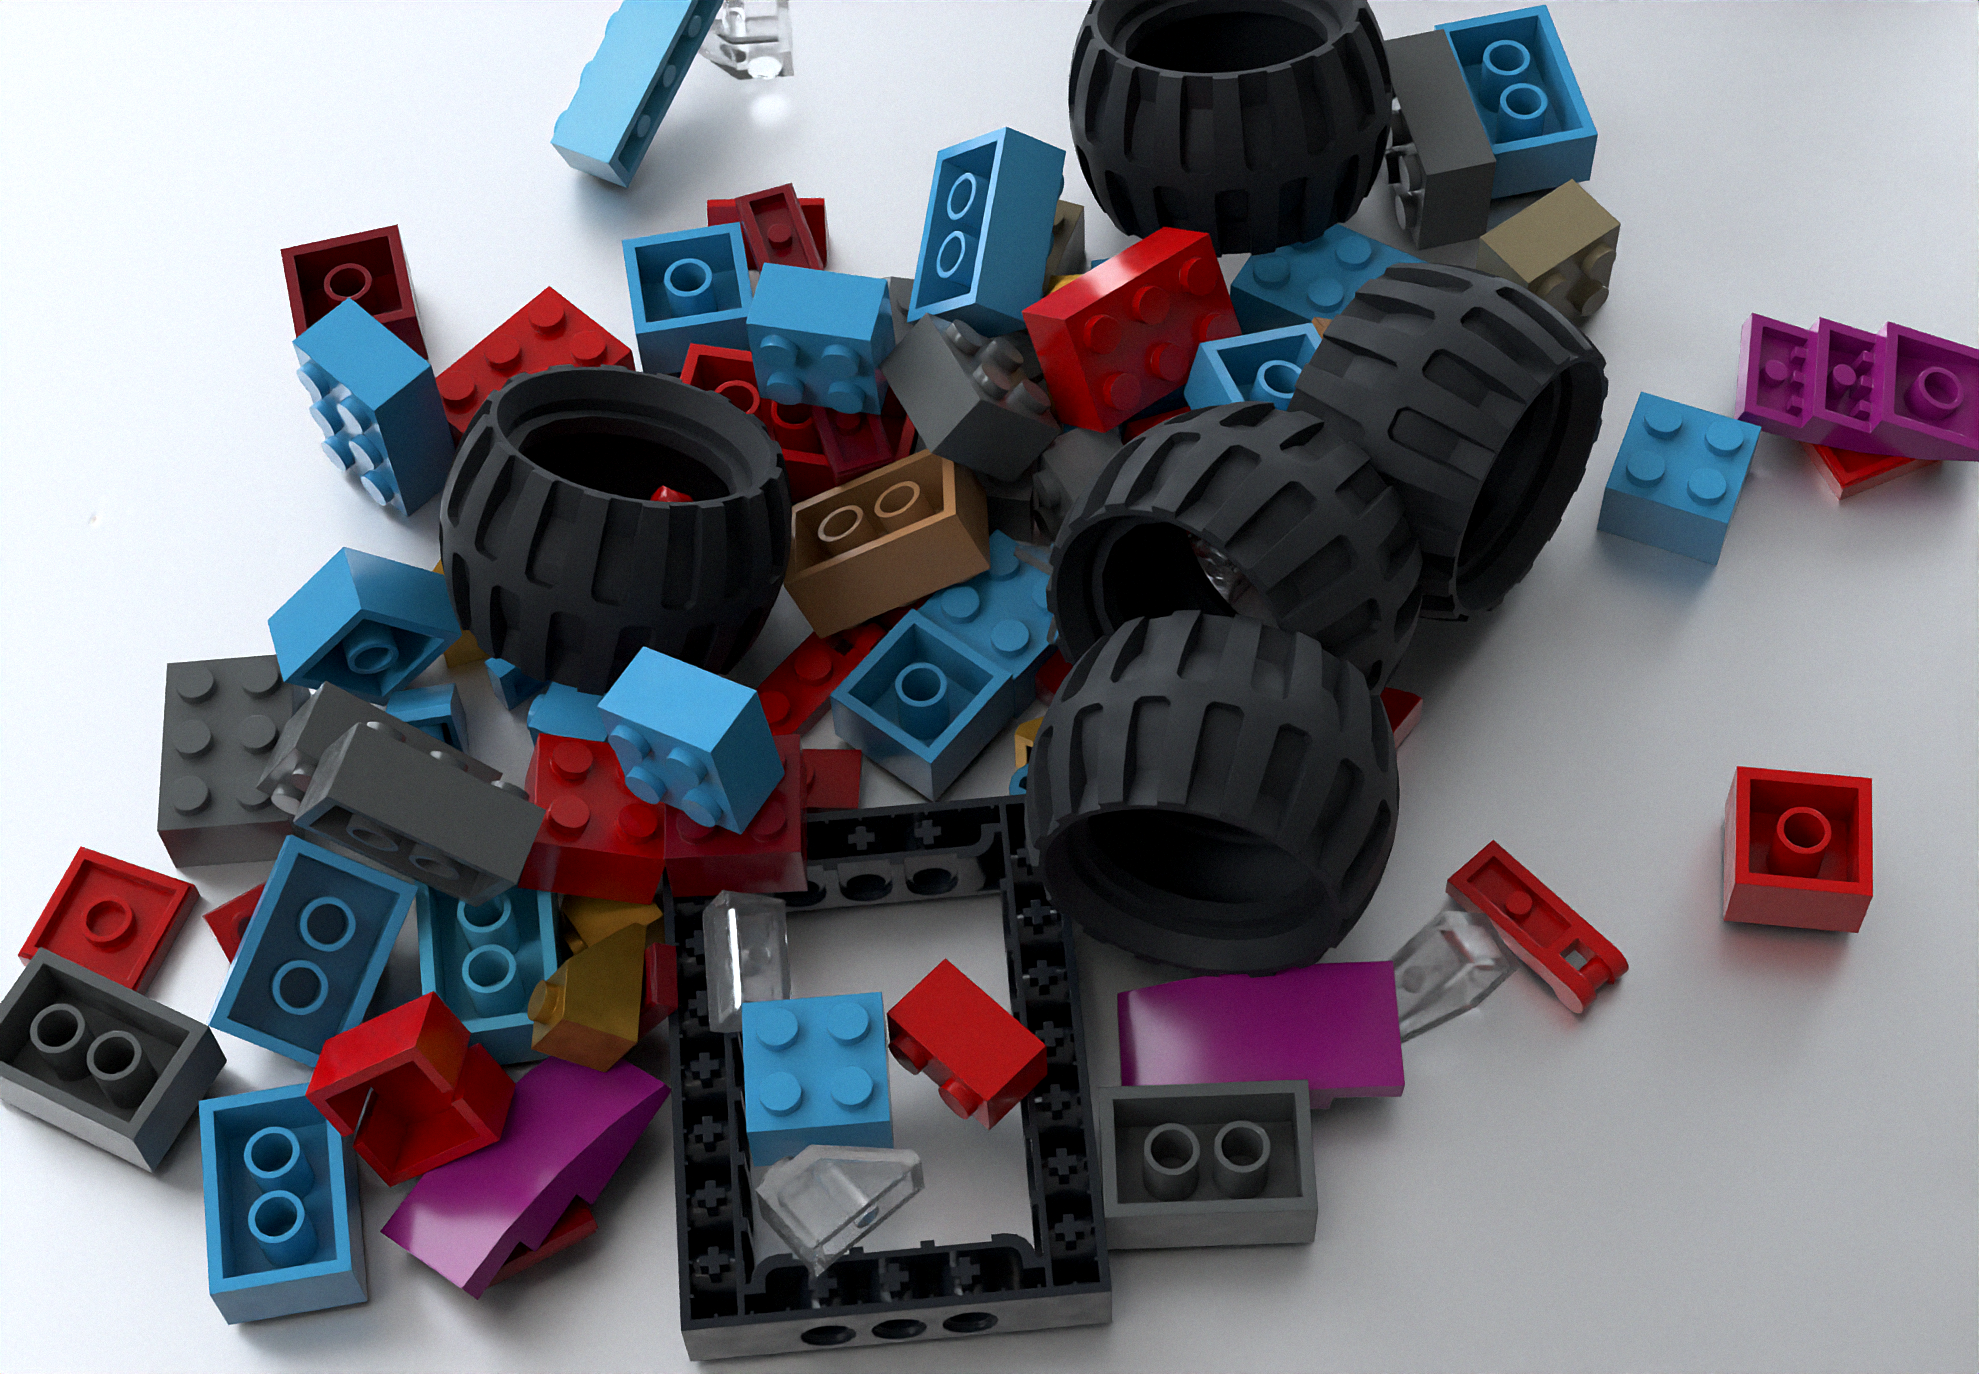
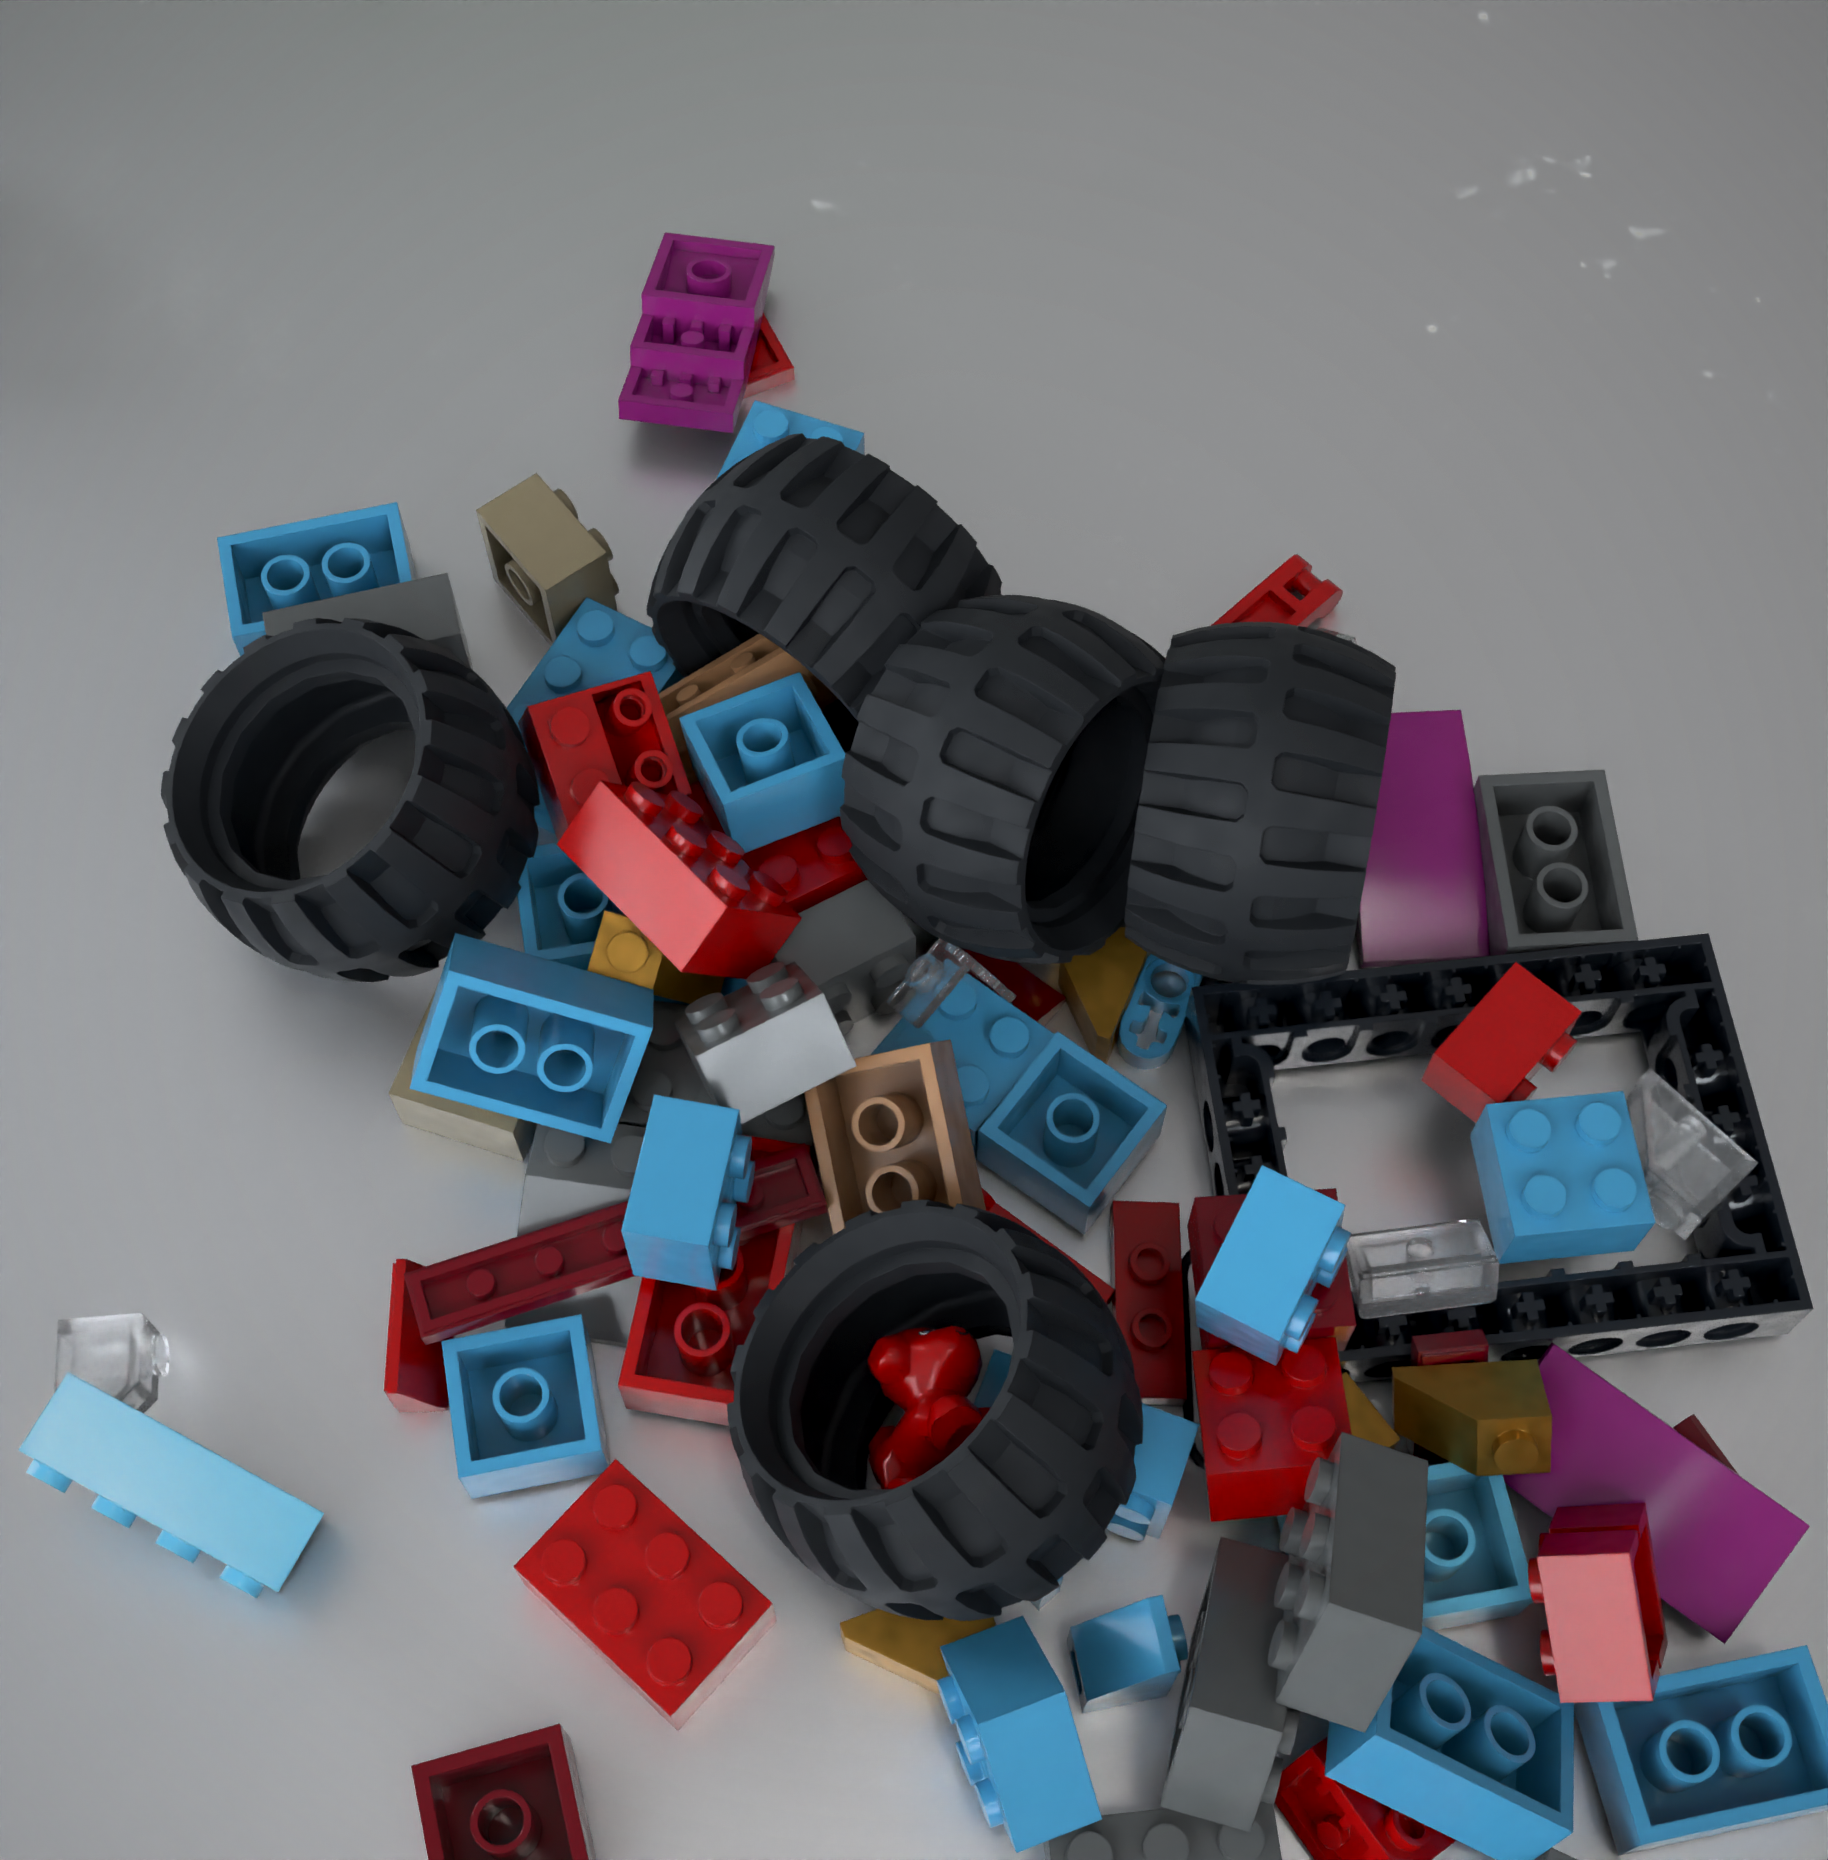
camera: 95 degrees left, 5 degrees up
dark azure brick [292,298,456,517] -> none
red brick [1723,766,1873,933] -> none
none -> red slope [518,671,692,841]

